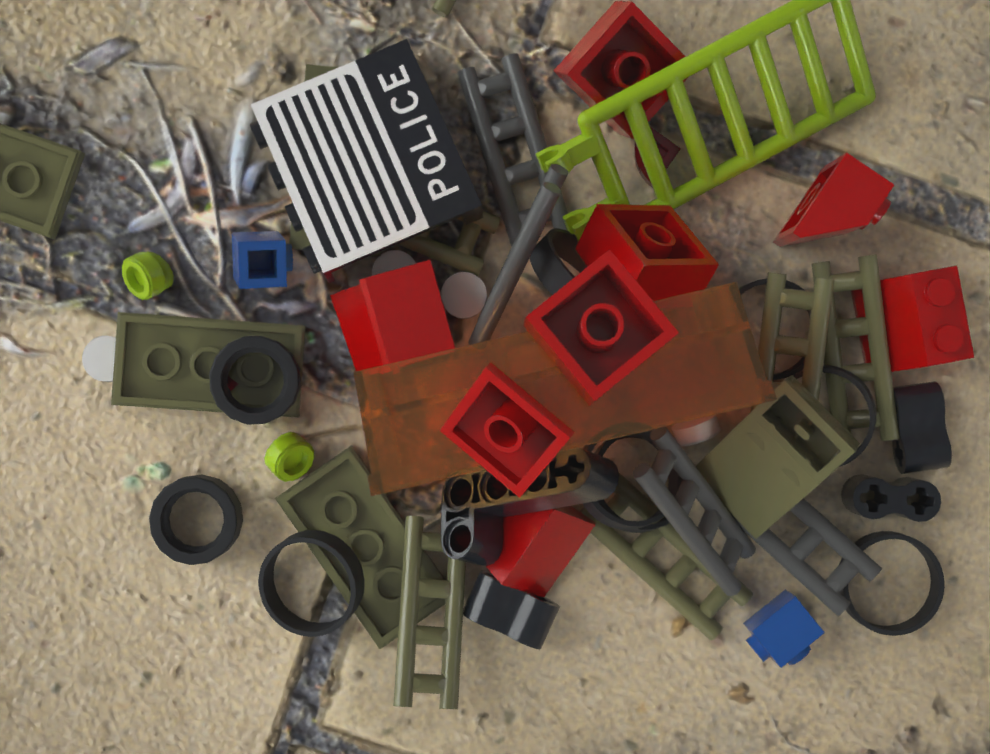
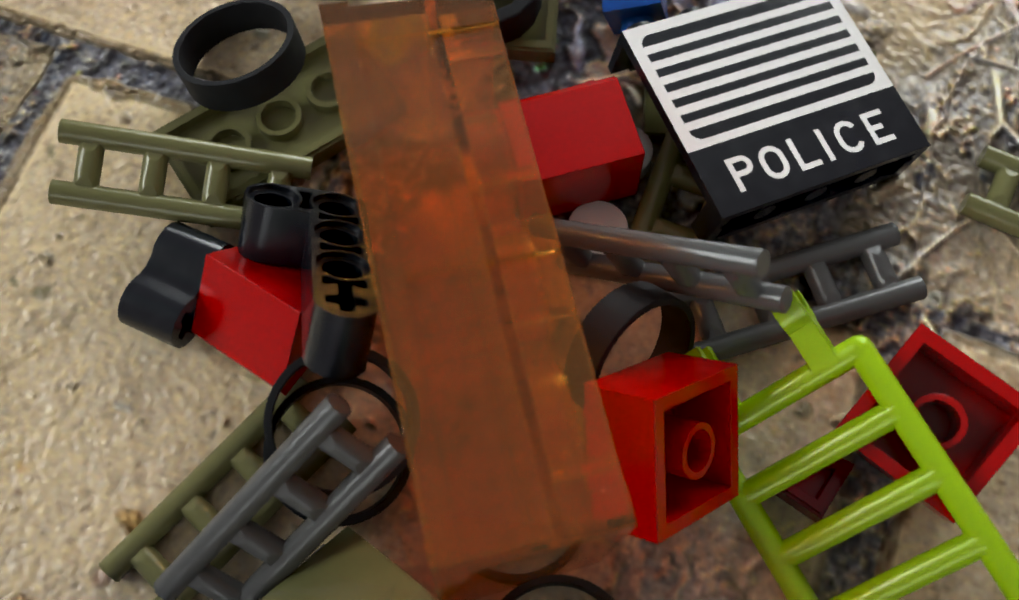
camera: 90 degrees right, 20 degrees down
red slope [439,362,575,498] -> none
red brick [523,249,679,407] -> none
tile [672,413,721,446] -> none

